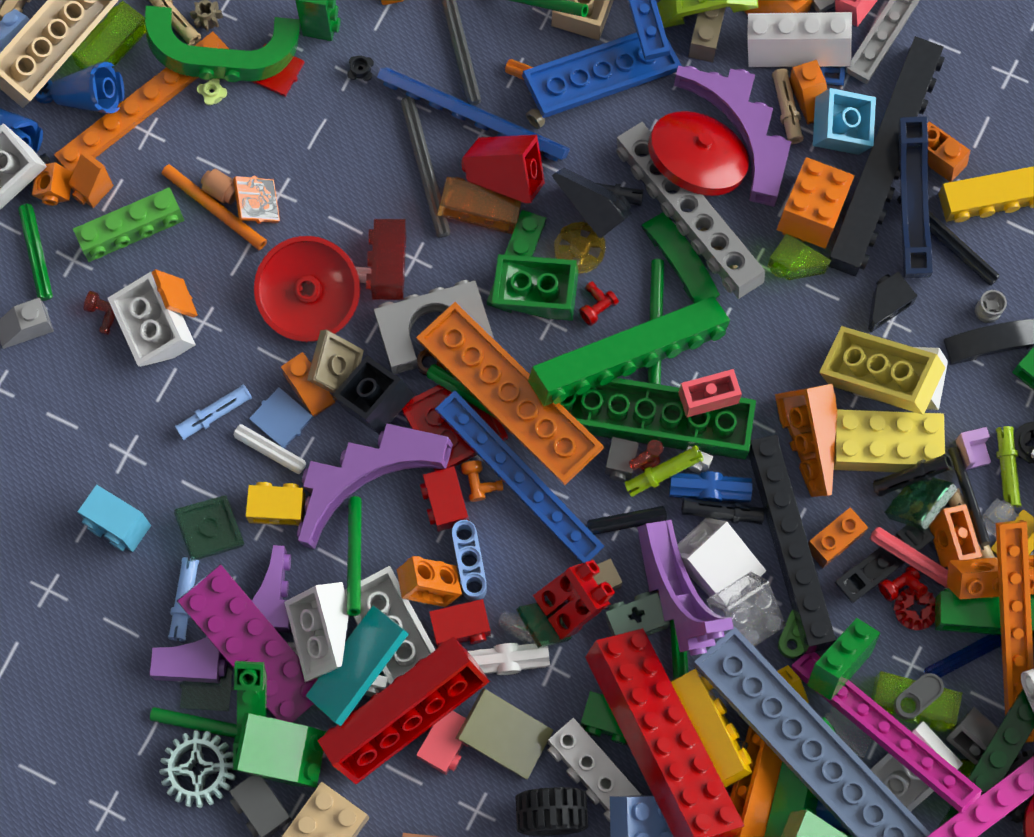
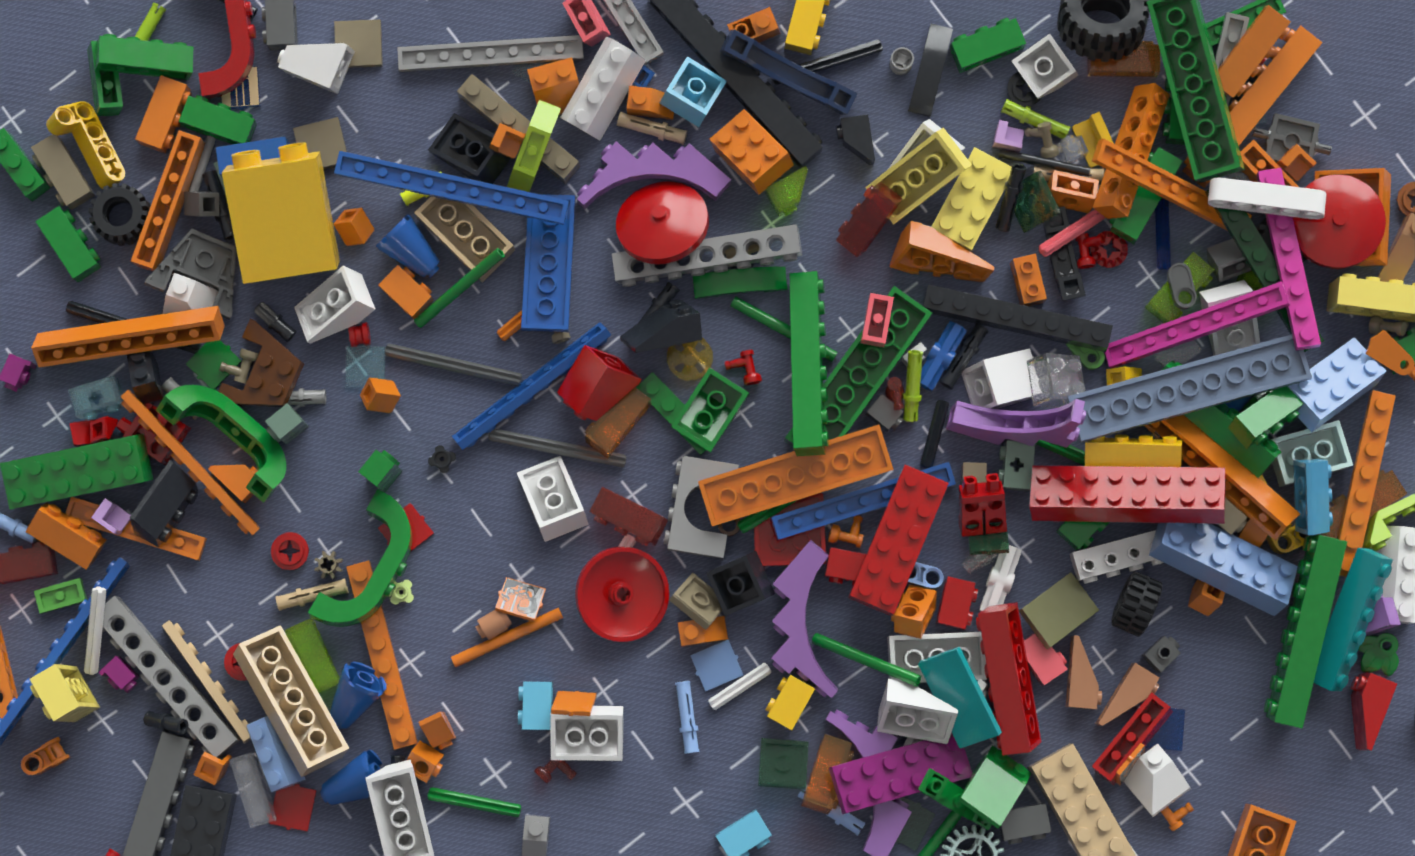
camera: 65 degrees left, 10 degrees up
bright green brick [73,187,185,262] -> none
green brick [807,618,880,701] -> none
none -> white slope [517,456,589,542]
none -> medium azure brick [518,681,553,730]
none -> clear orange brick [801,734,854,815]
none -> clear red brick [836,182,903,257]
none -> red brick [848,465,949,617]
none -> dark tan piece [1025,122,1059,158]
none -> nougat slope [1065,635,1102,710]

